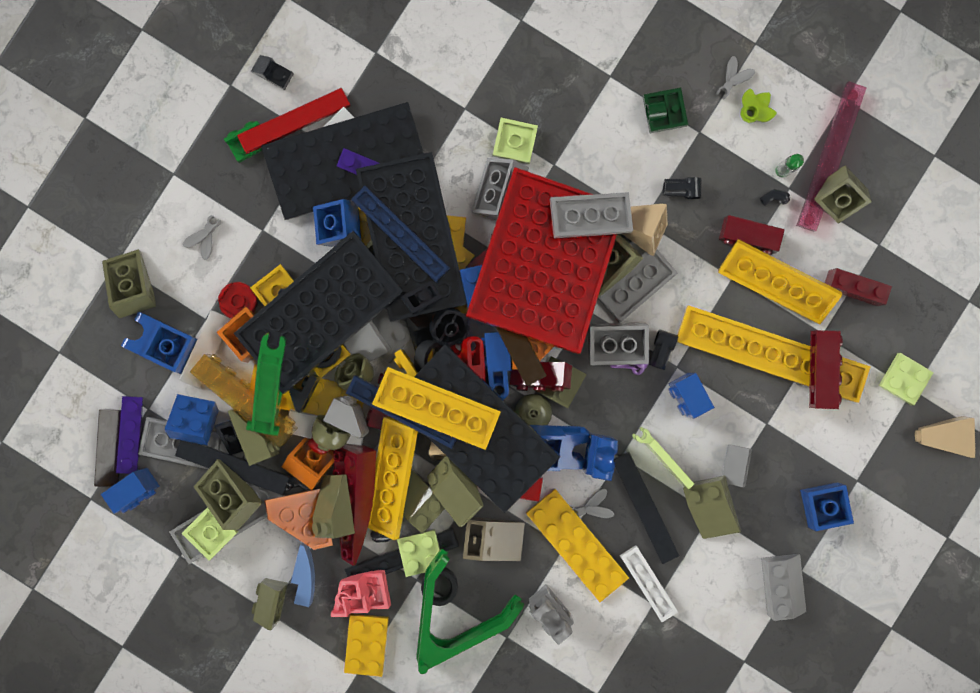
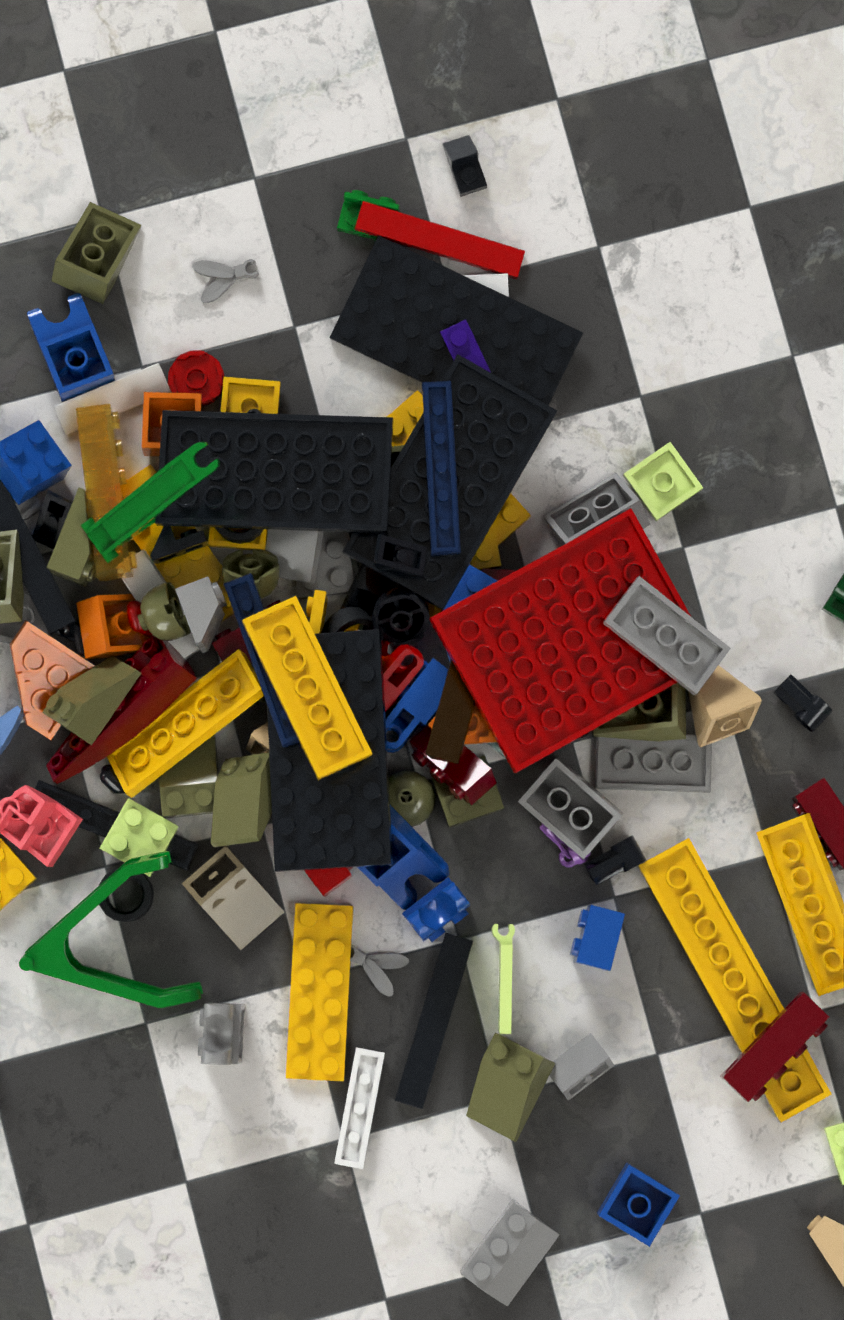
camera: 40 degrees right, 5 degrees down
blue brick [313,199,361,247] -> none

